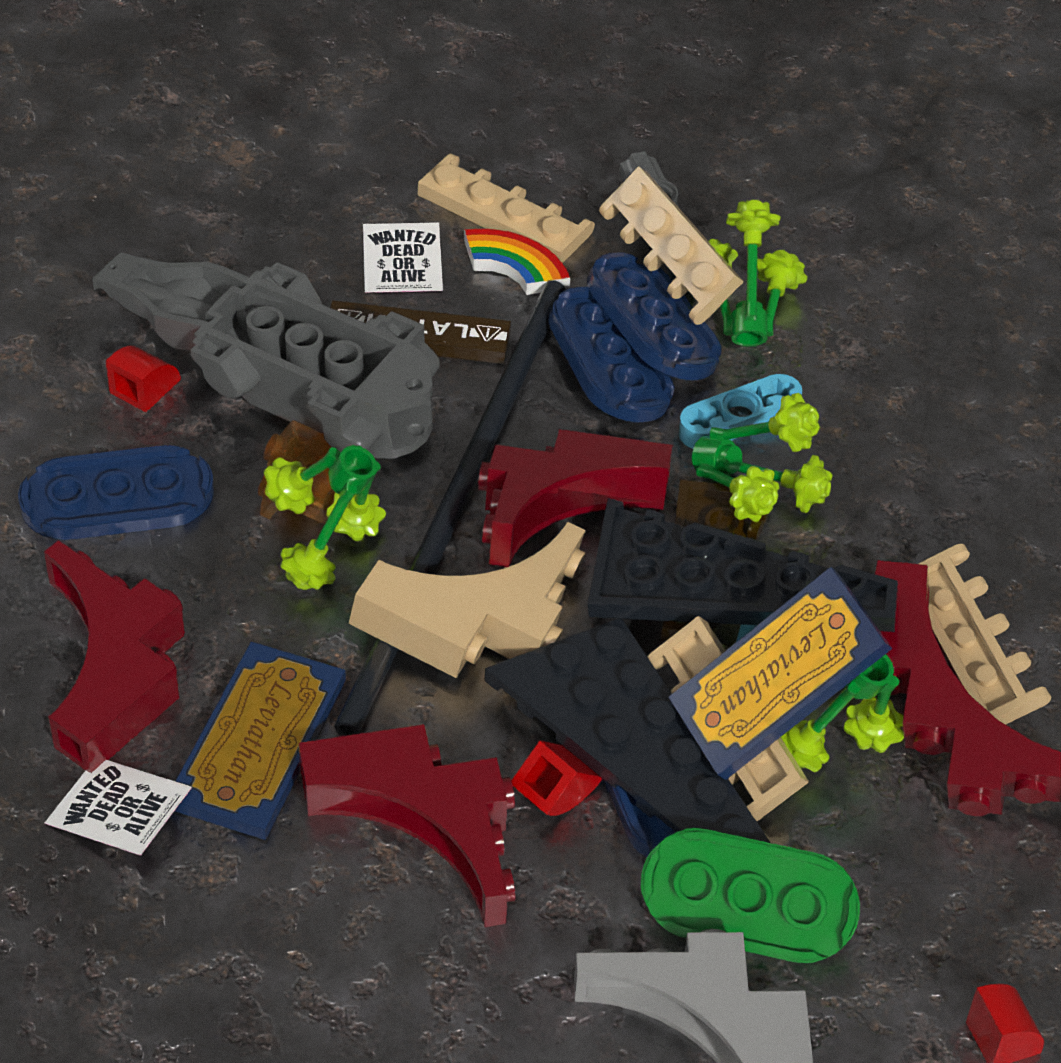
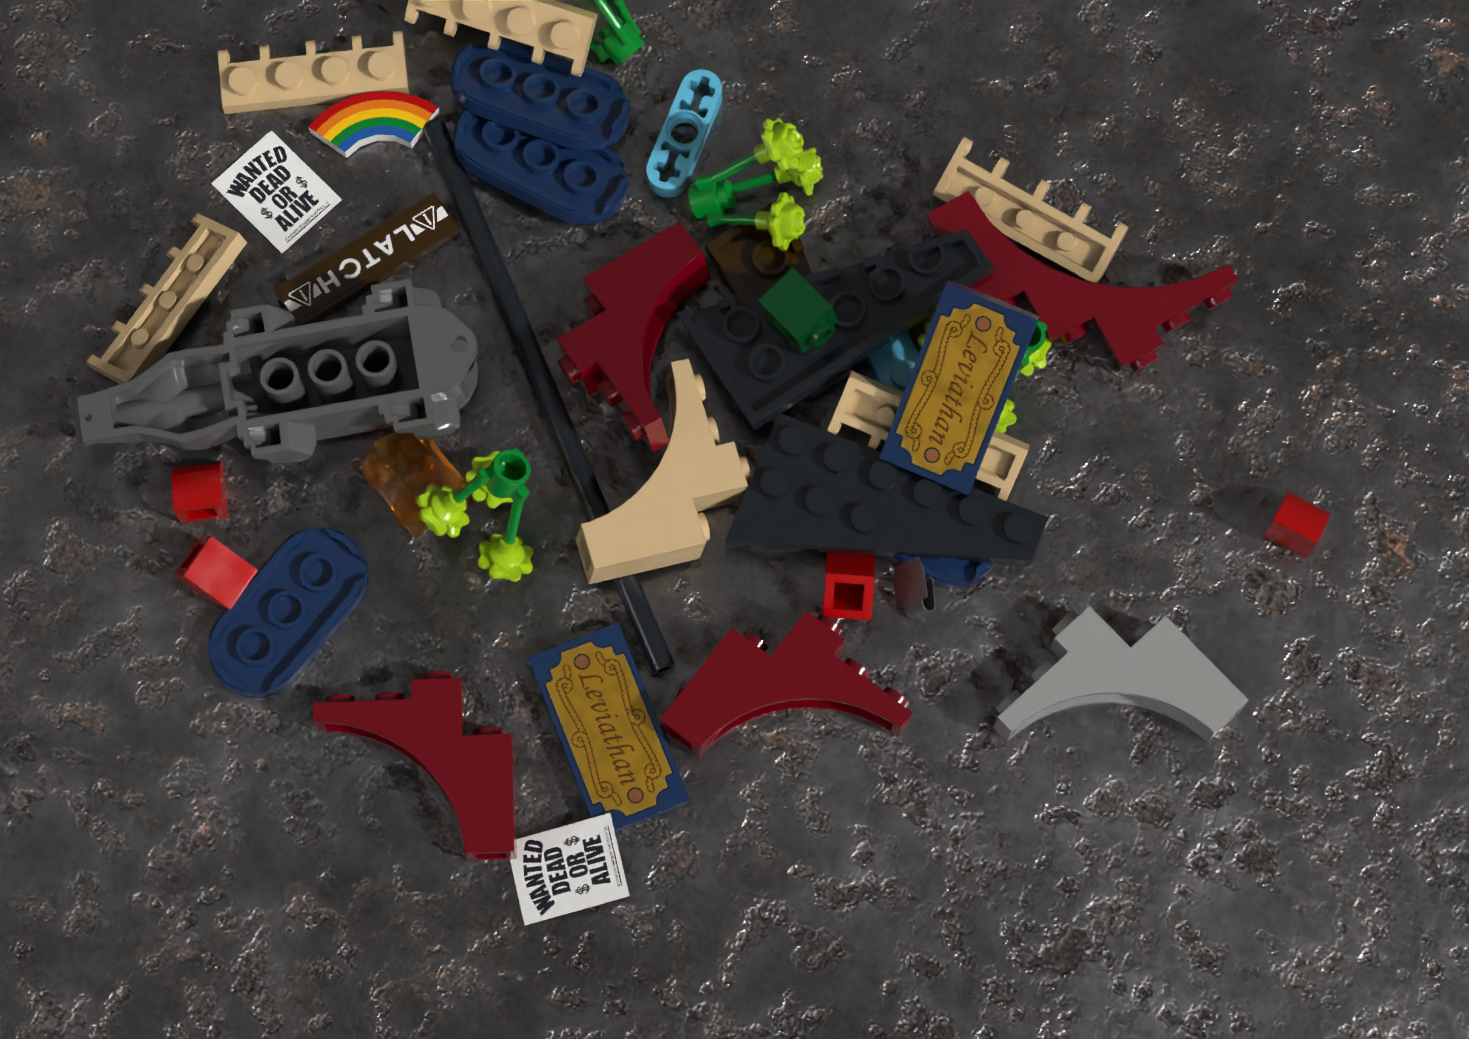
camera: 40 degrees left, 25 degrees up
green tile [641,828,860,963] -> none
none -> tan hinge [85,213,247,384]
none -> red brick [173,536,258,610]
none -> dark green brick [758,268,838,354]
none -> dark grey piece [893,557,935,619]

